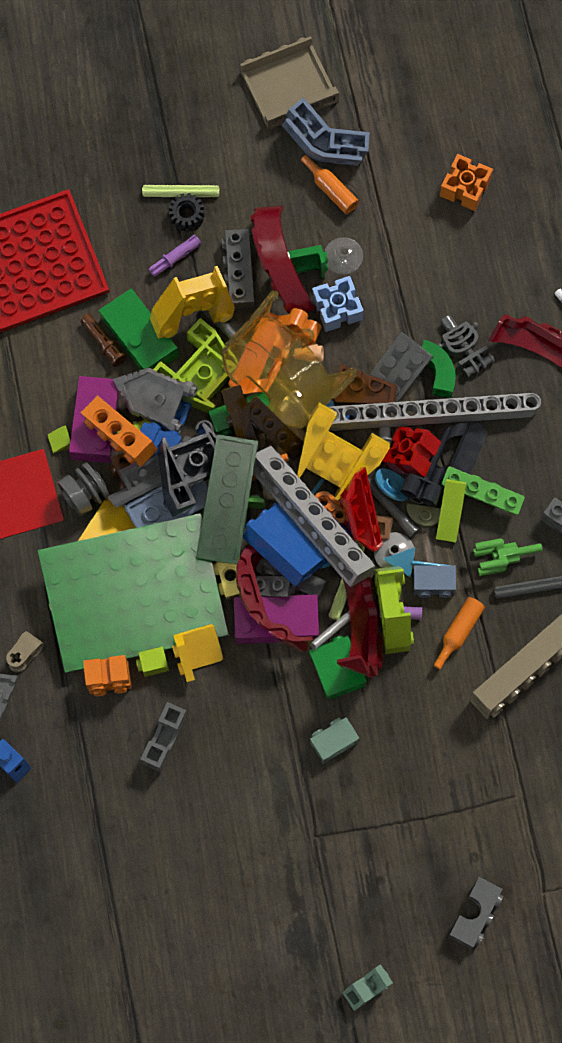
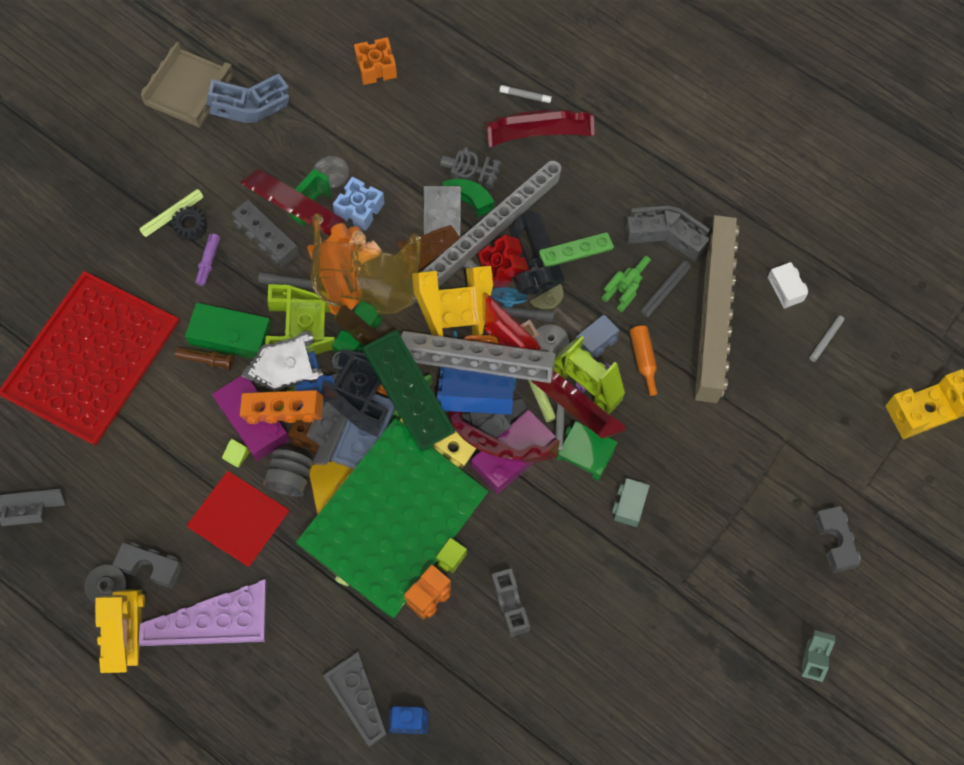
camera: 45 degrees left, 5 degrees down
dark tan piece [6,631,44,673] -> none
yellow wedge [150,266,235,339] -> none
yellow bracket [172,624,223,682] -> none
dark brown bracket [242,396,304,460] -> none
orange piece [301,155,359,215] -> none
dark azure piece [383,547,451,578] -> none
lime tile [436,479,467,542] -> none

